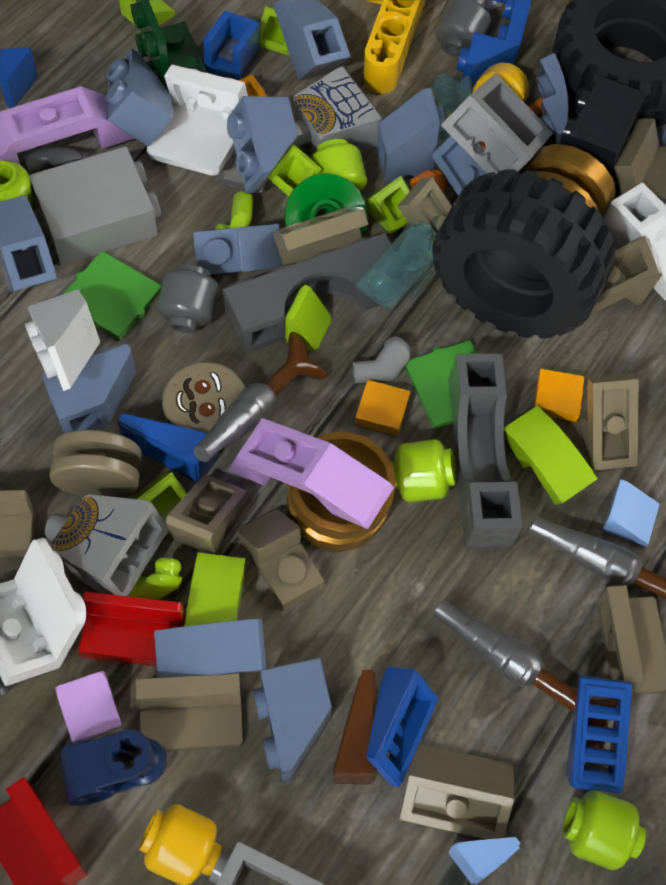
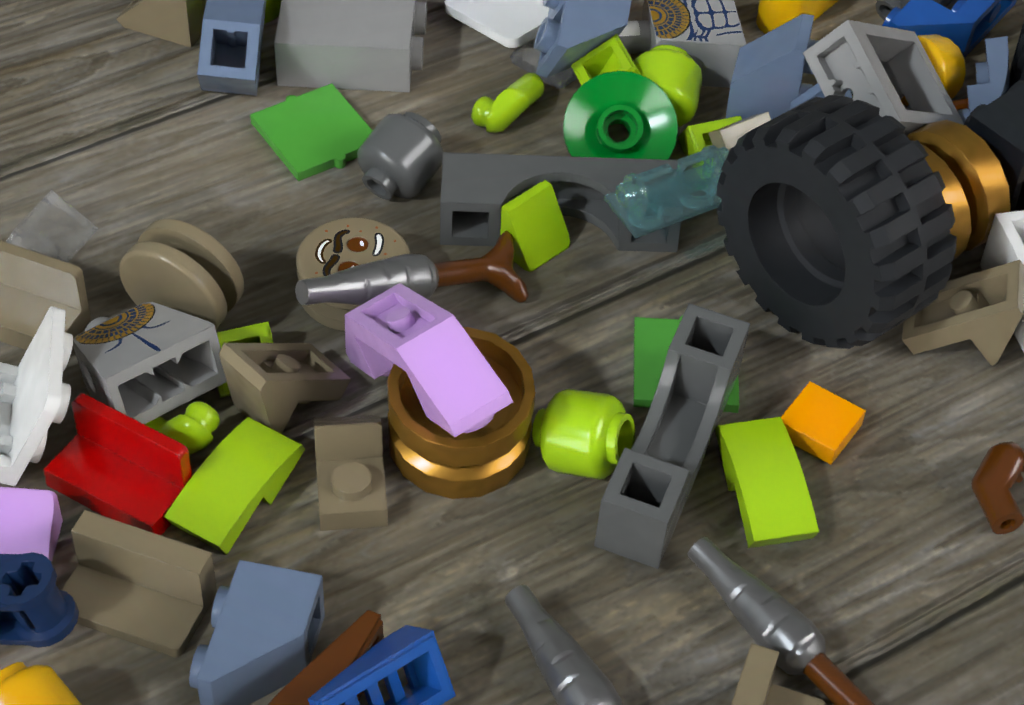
camera: 25 degrees right, 15 degrees down
white slope [25,289,100,391] -> none
sand blue slope [41,343,136,434] -> none
blue slope [118,413,219,483] -> none
sand blue slope [154,619,267,678] -> none
sand blue slope [193,224,282,274] -> none
dark tan panel [272,206,368,265] -> none
light grey arm [352,336,411,384] -> none
light orange tile [355,380,411,437] -> none
dark tan slope [579,374,639,471] -> none
light blue slope [602,479,660,547] -> none

